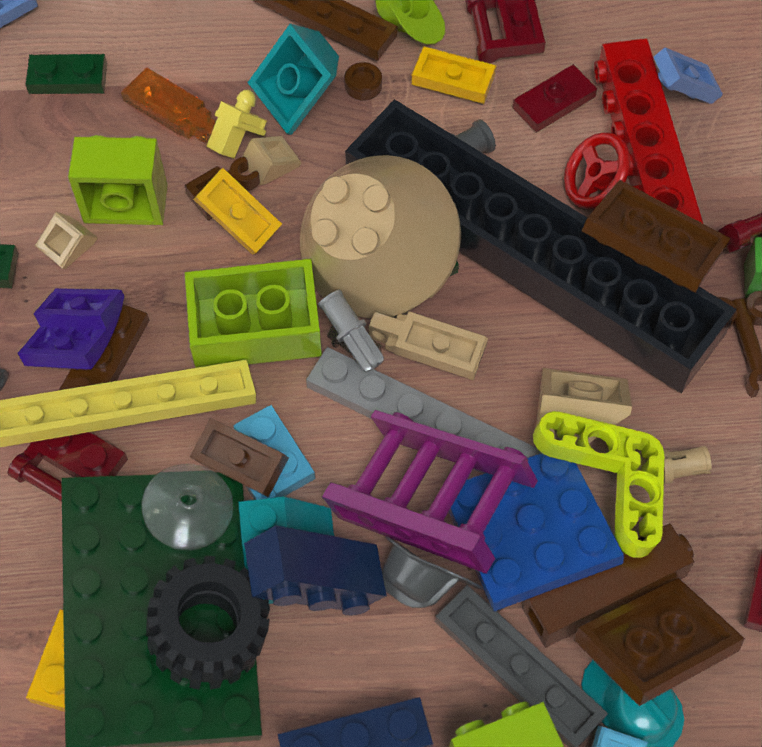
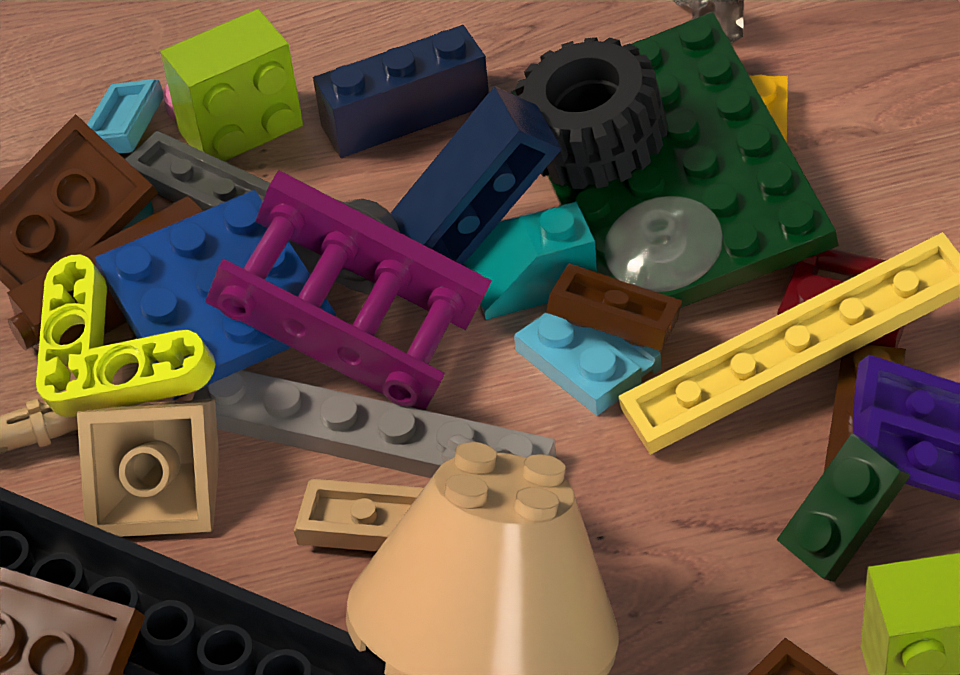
camera: 175 degrees right, 15 degrees down
lime brick [185,259,322,368] -> none
yellow plate [193,168,282,255] -> none
none -> dark green plate [777,433,911,582]

